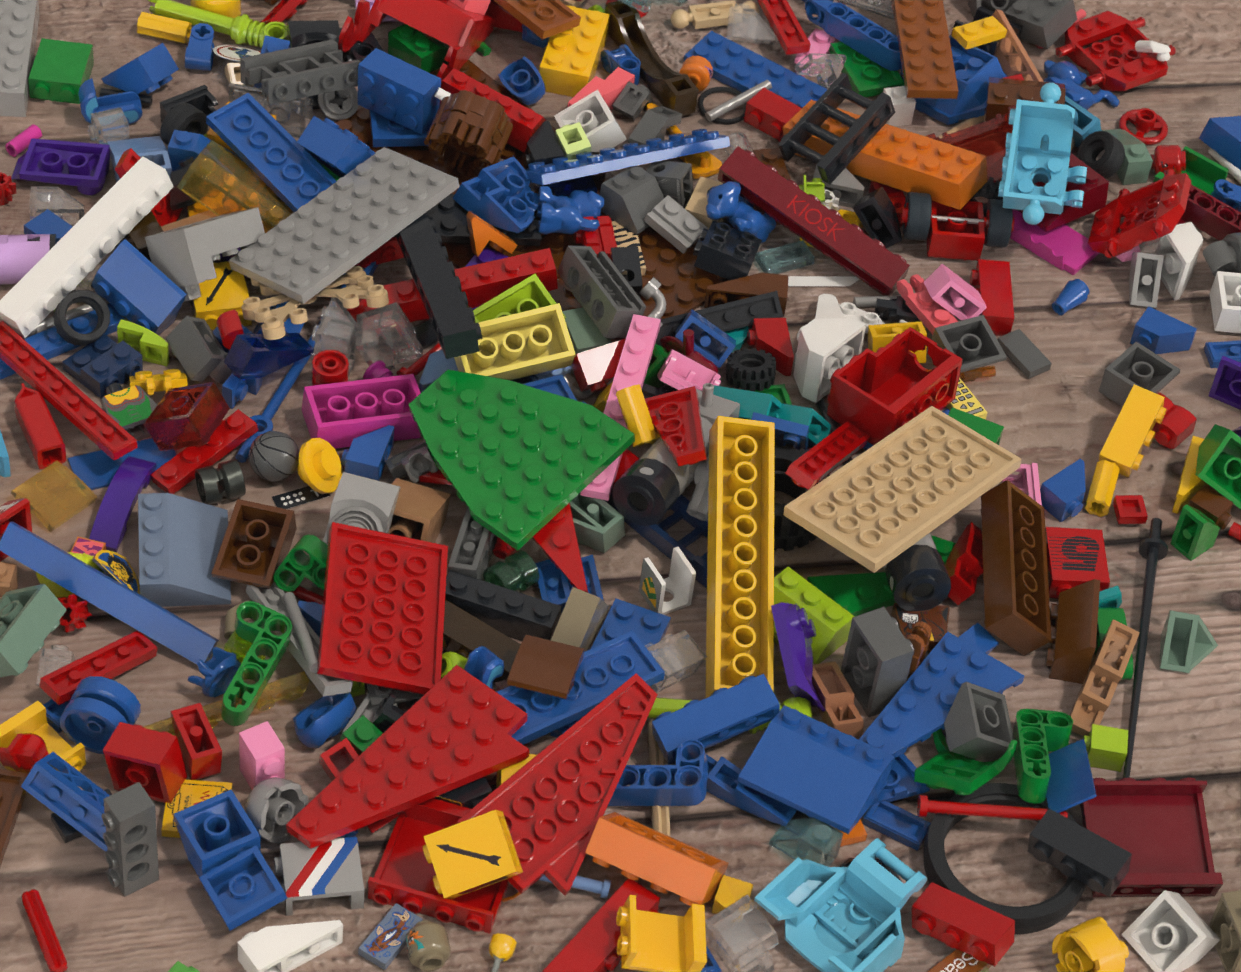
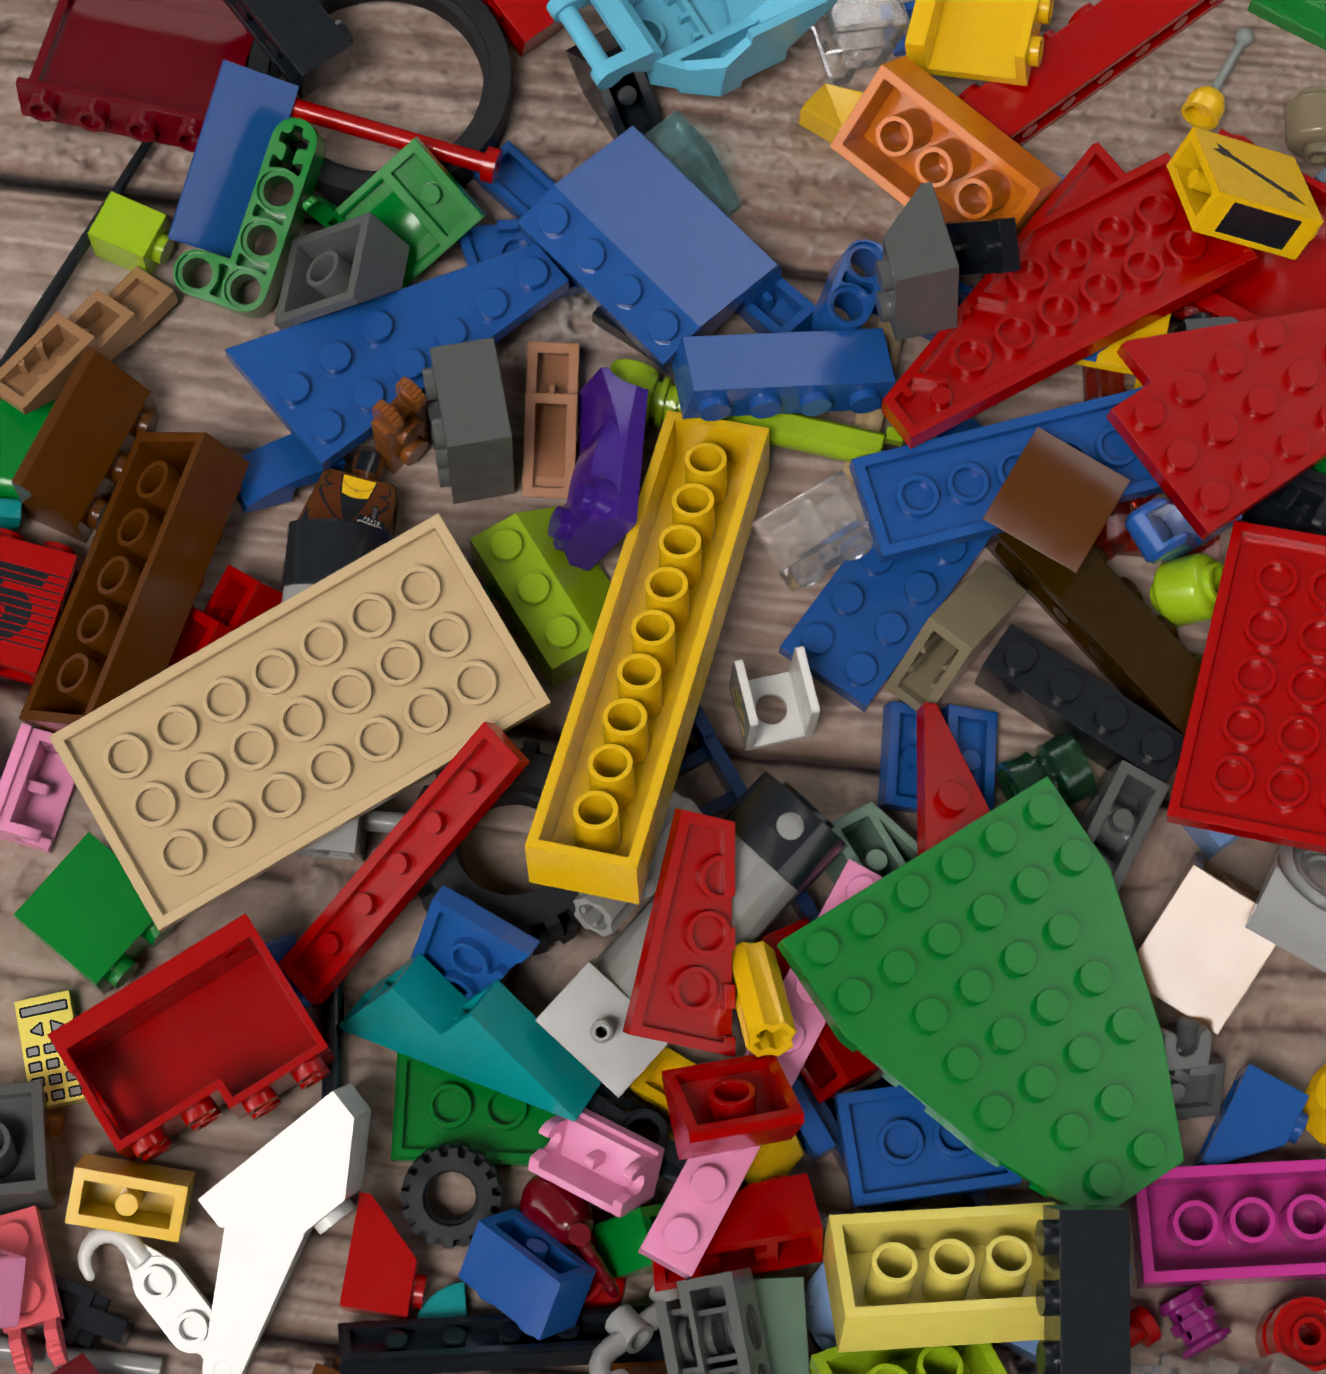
camera: 165 degrees left, 25 degrees up
none -> red slope [662,1055,805,1160]
none -> dark grey slope [875,181,959,341]
none -> black hinge [945,217,1021,275]

